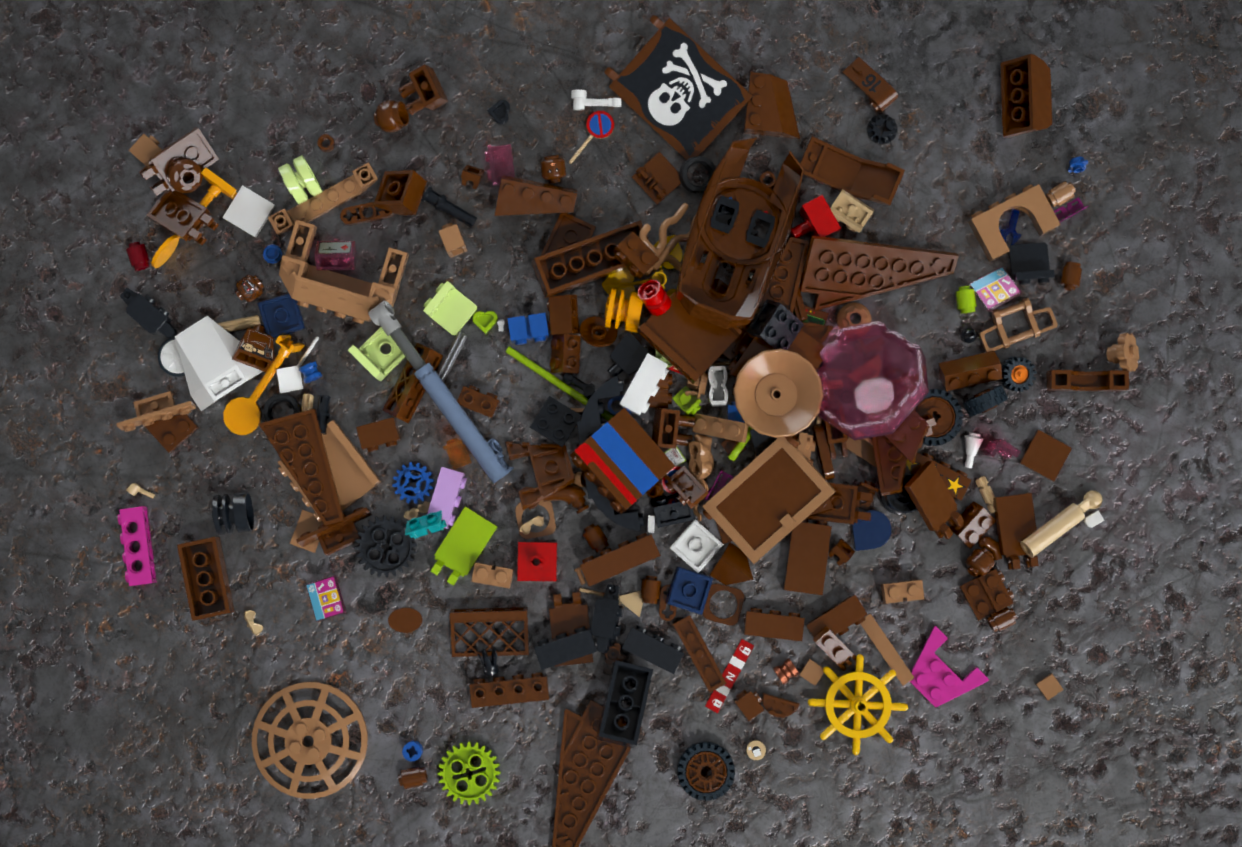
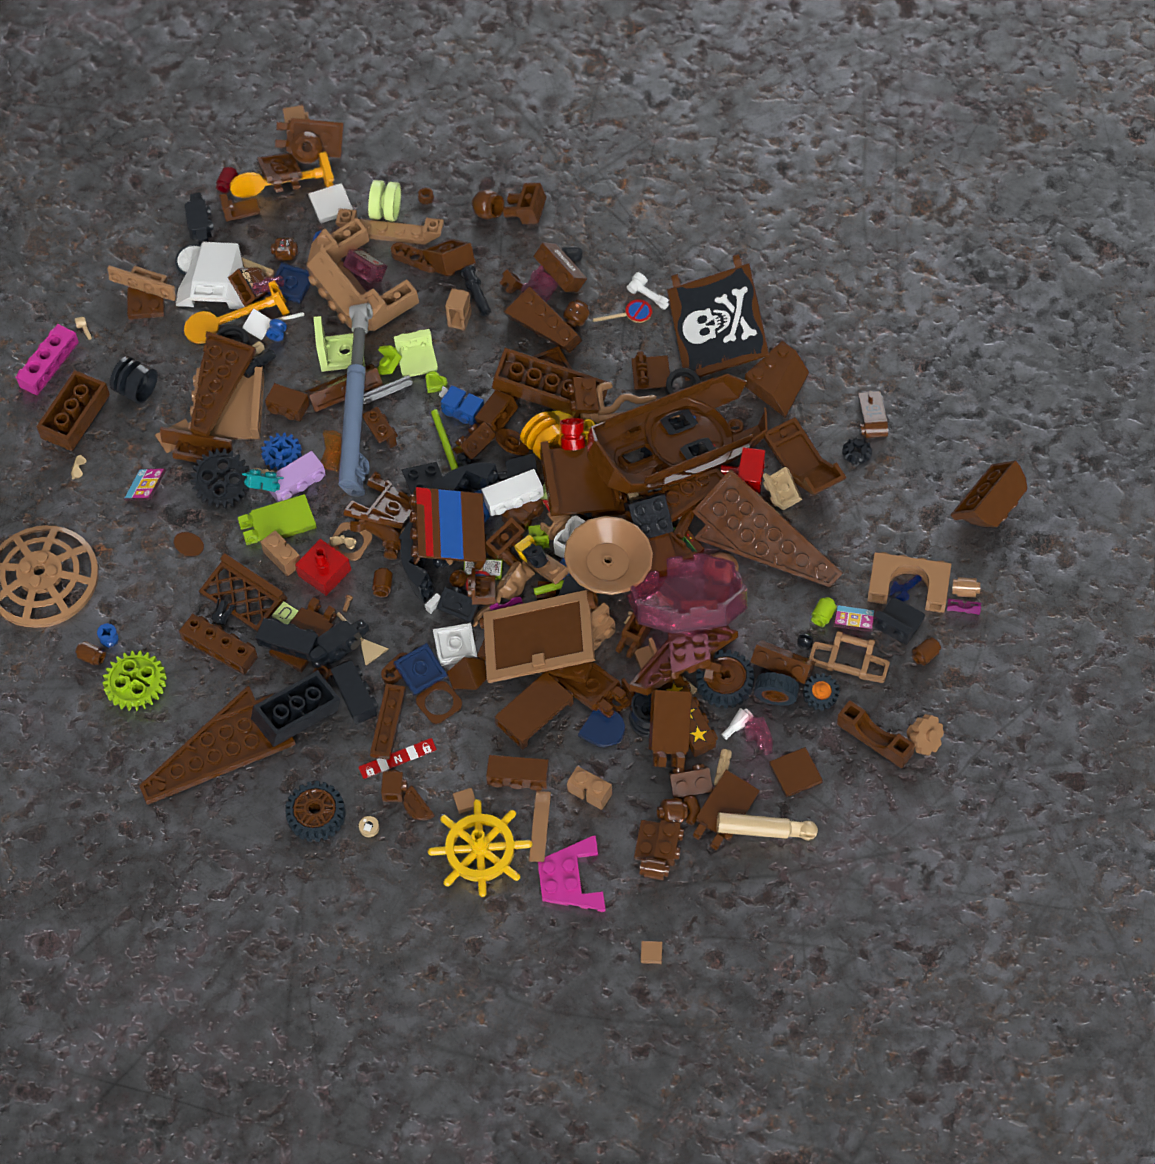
camera: 40 degrees right, 25 degrees down
reddish brown brick [580,532,661,587] -> none
reddish brown brick [640,576,661,604] -> none
reddish brown brick [743,608,805,641] -> none
copper wheel [773,658,799,685] -> none
reddish brown beam [813,424,835,480] -> none
hinge [813,626,856,671] -> none
reddish brown tile [828,538,855,566] -> none
blue plate [1068,157,1089,173] -> none
white piece [1084,510,1105,528] -> none
none -> reddish brown bracket [220,194,260,221]
none -> clear pink pin [252,276,284,294]
none -> yellowish green tile [272,602,298,625]
none -> lime bracket [377,345,402,375]
none -> black leg [514,535,548,568]
none -> reddish brown brick [533,243,587,292]

